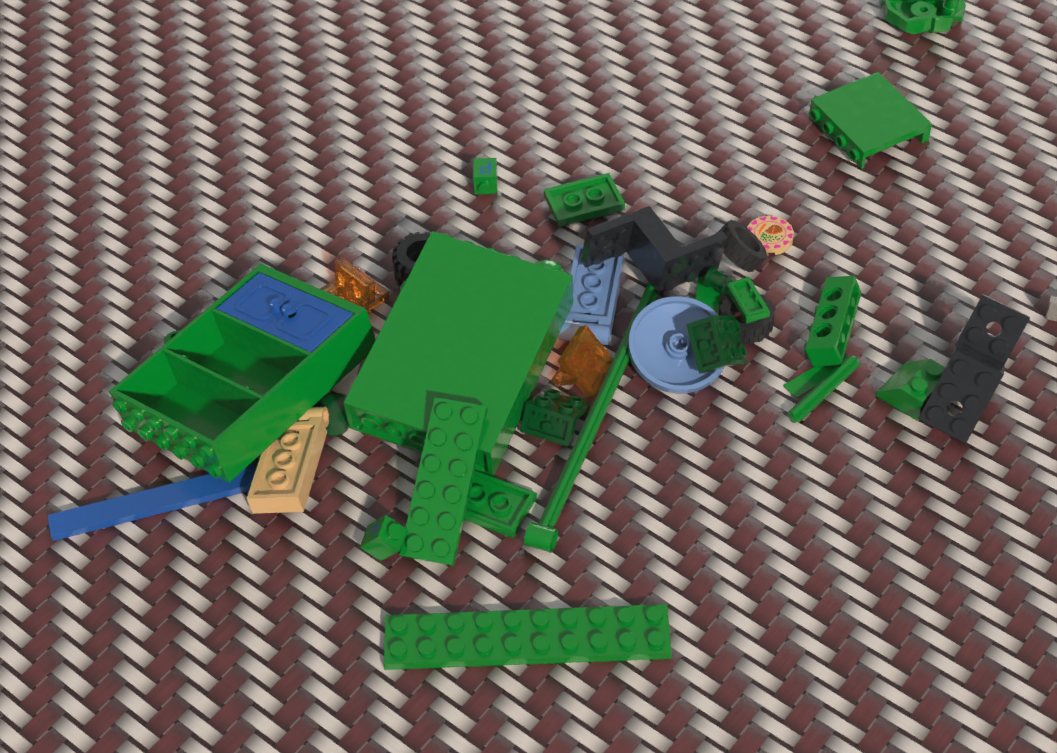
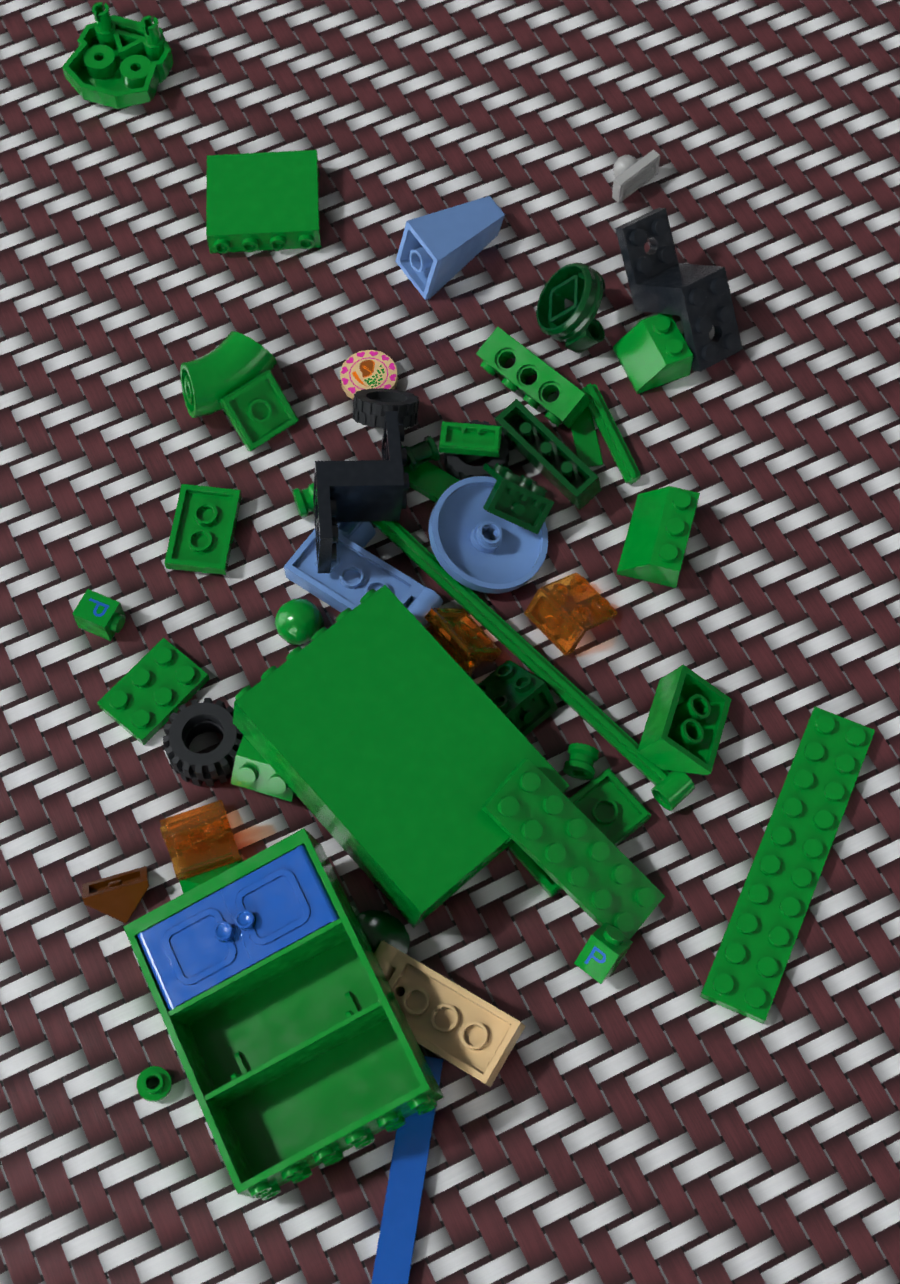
camera: 65 degrees left, 15 degrees up
none -> reddish brown slope [82,866,149,923]
none -> green plate [97,638,210,745]
none -> green brick [180,331,277,418]
none -> green tile [218,370,299,451]
none -> medium blue slope [337,522,376,548]
none -> medium blue slope [395,196,505,300]
none -> dark green brick [495,399,601,510]
none -> clear orange bracket [524,573,618,656]
none -> dark green piece [536,263,606,353]
none -> green wheel [563,743,600,780]
none -> green slope [617,486,700,588]
none -> green slope [637,664,732,775]

